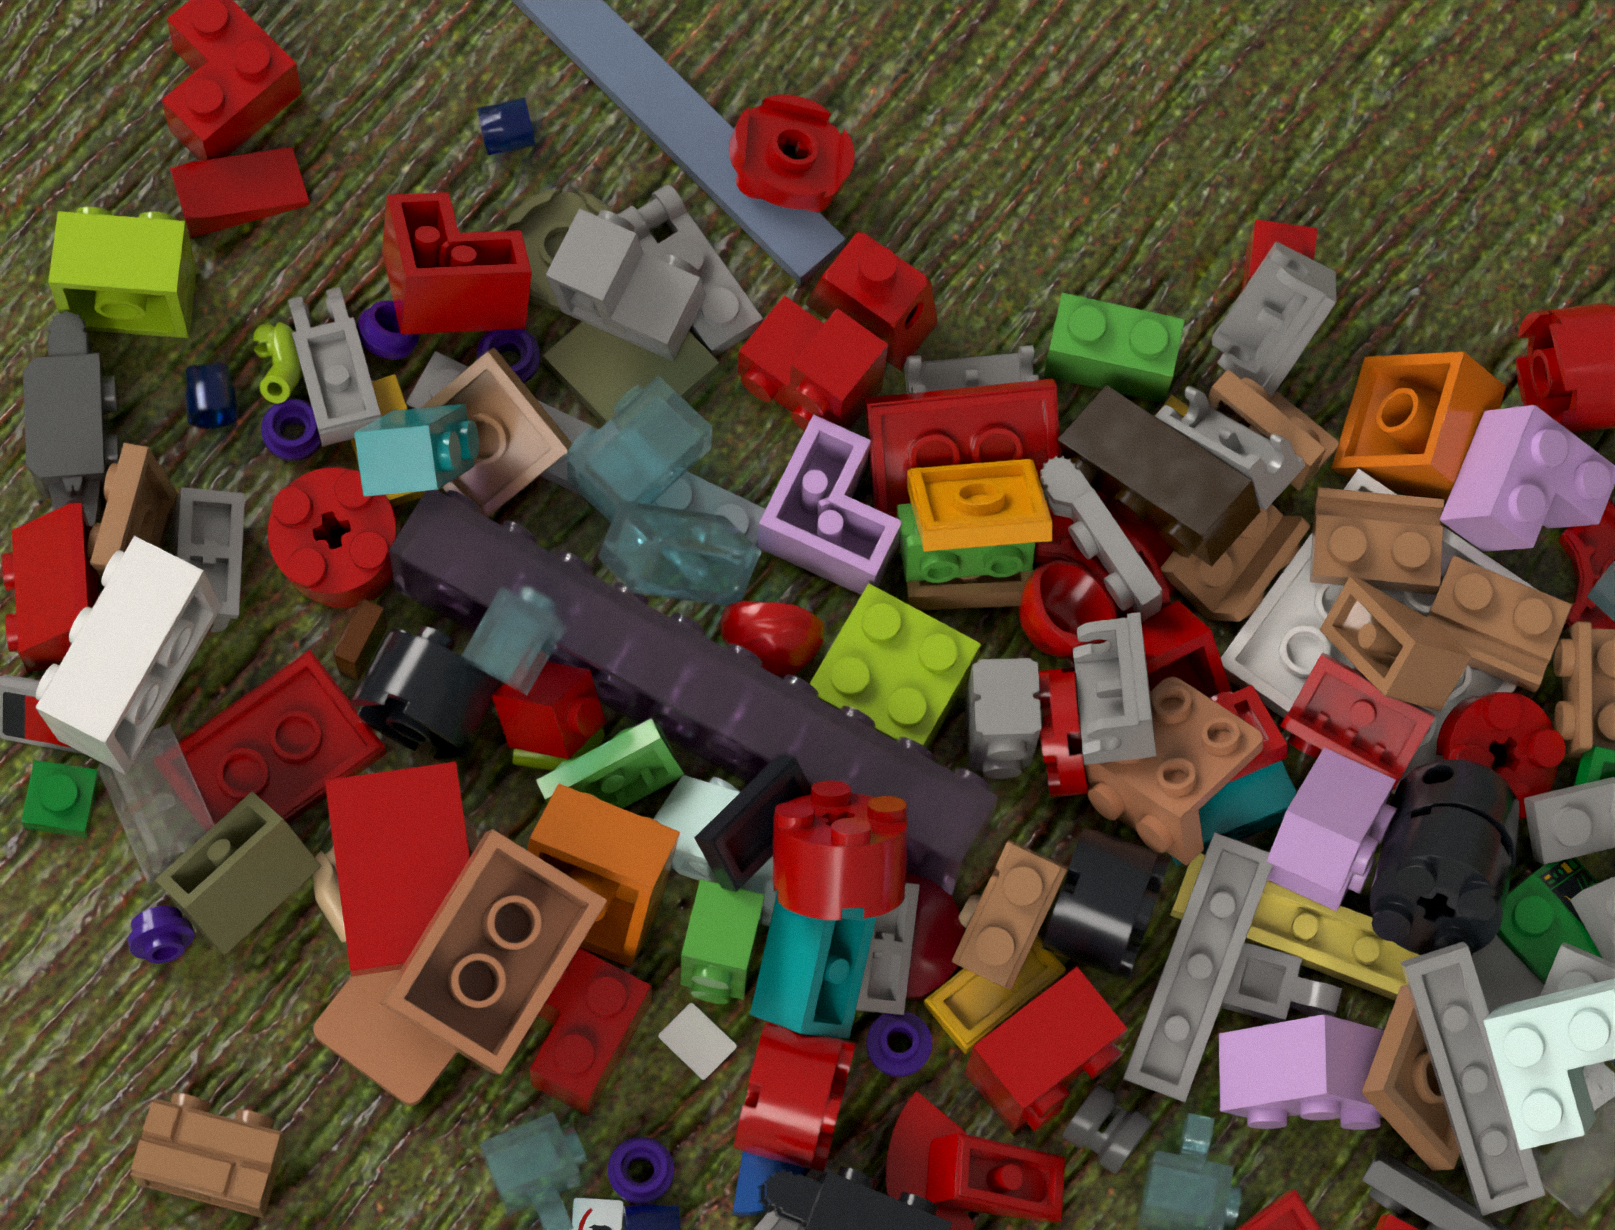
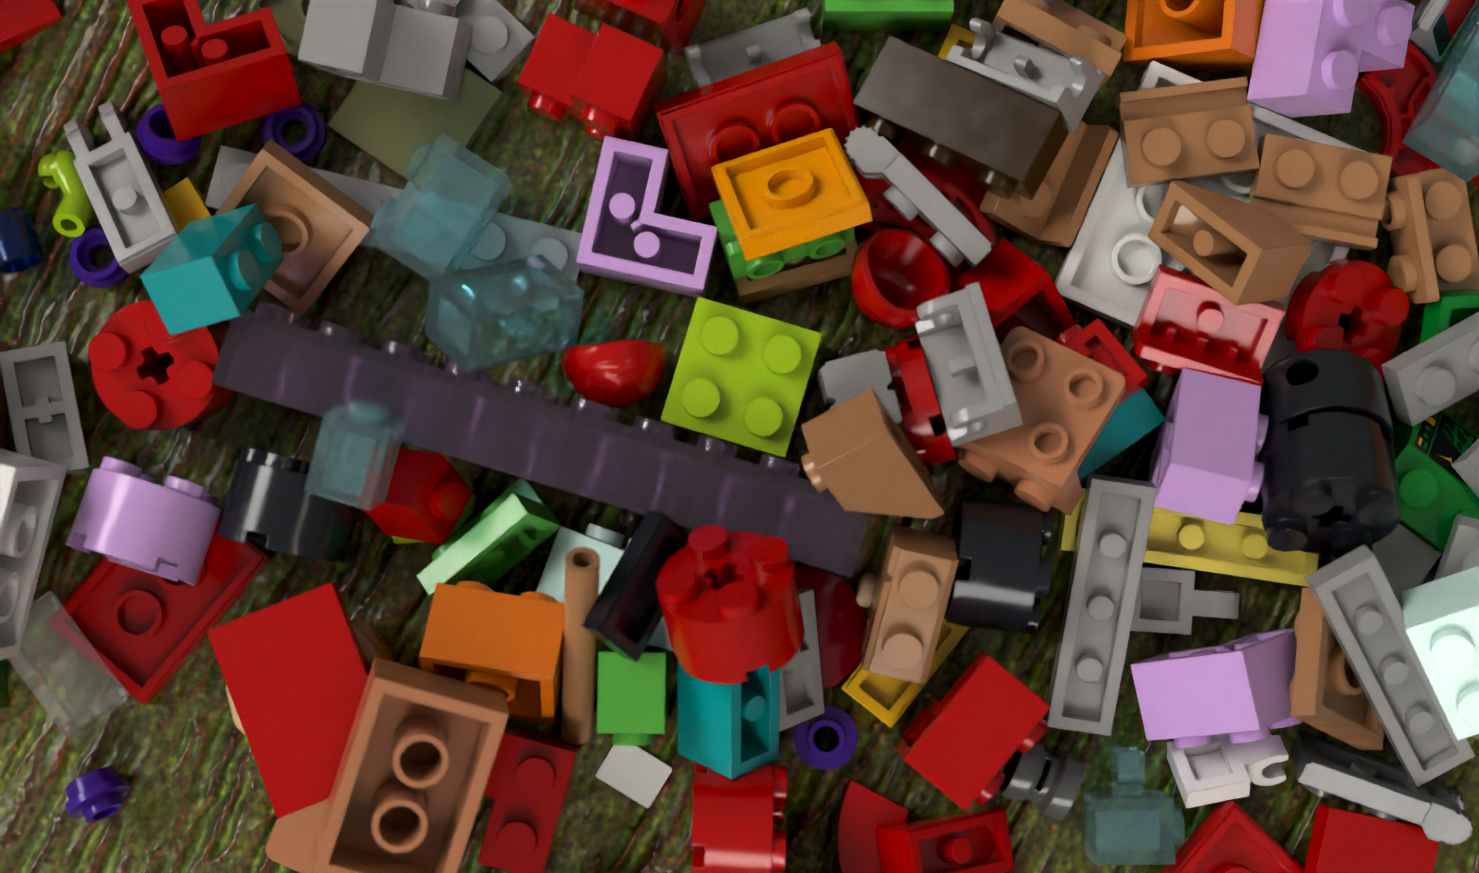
camera: 10 degrees left, 15 degrees up
olive brick [155,791,321,955] -> none
reddish brown tile [333,599,388,682] -> none
none -> lavender brick [66,457,222,585]
none -> medium nougat piece [561,547,600,745]
none -> medium nougat slope [801,388,944,519]
none -> white plate [1167,733,1289,809]

